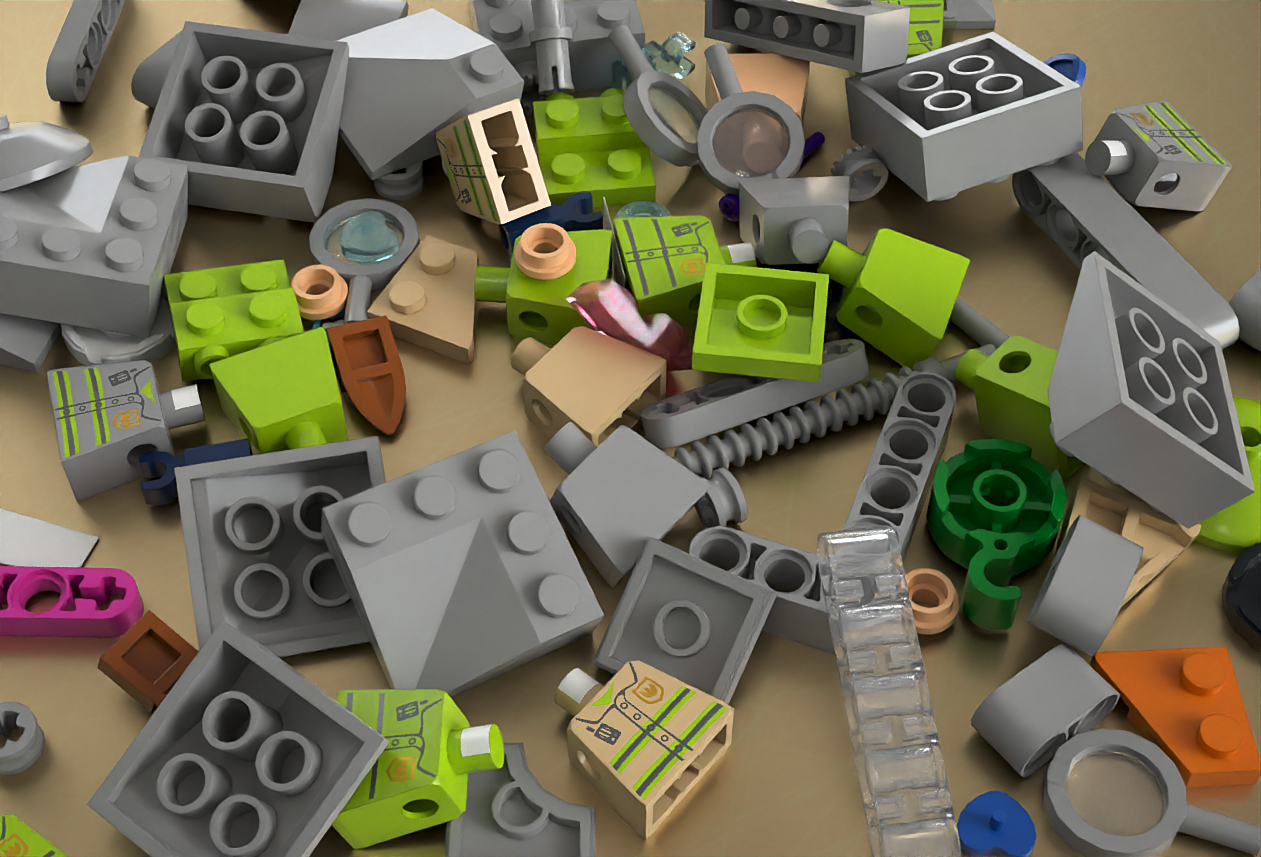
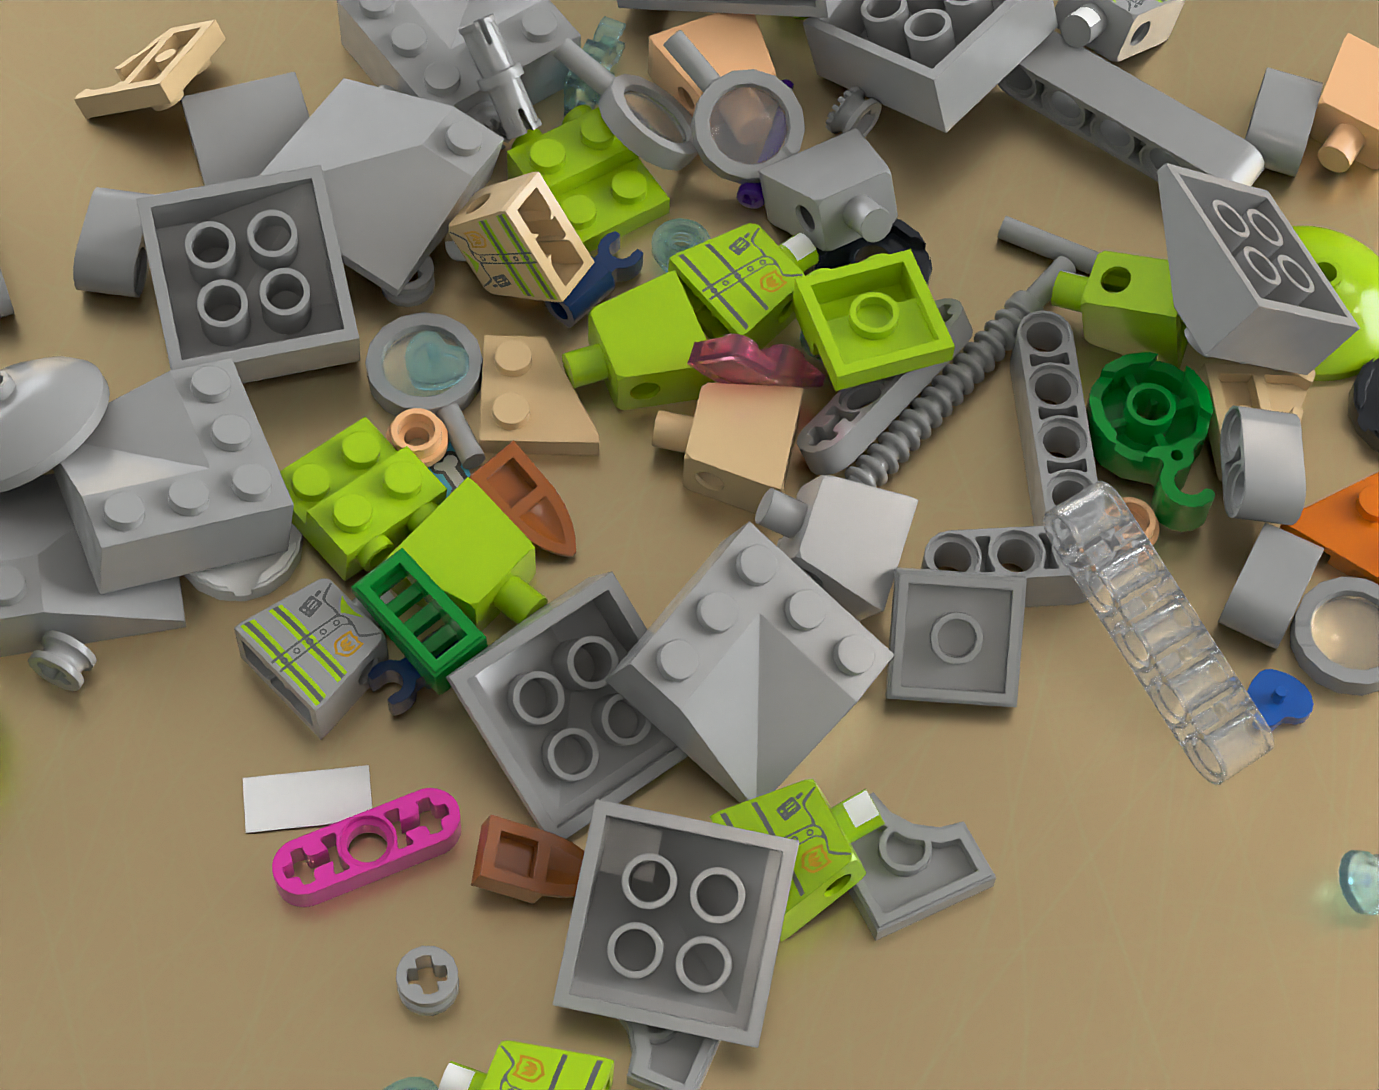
camera: 30 degrees left, 10 degrees up
light nougat plate [515,223,576,280] -> none
tan torso [554,660,734,840] -> none
white sticker [604,197,625,313] -> none
light grey bush [695,467,748,528] -> none
lime torso [817,228,970,370] -> none
none -> green slope [351,548,488,695]

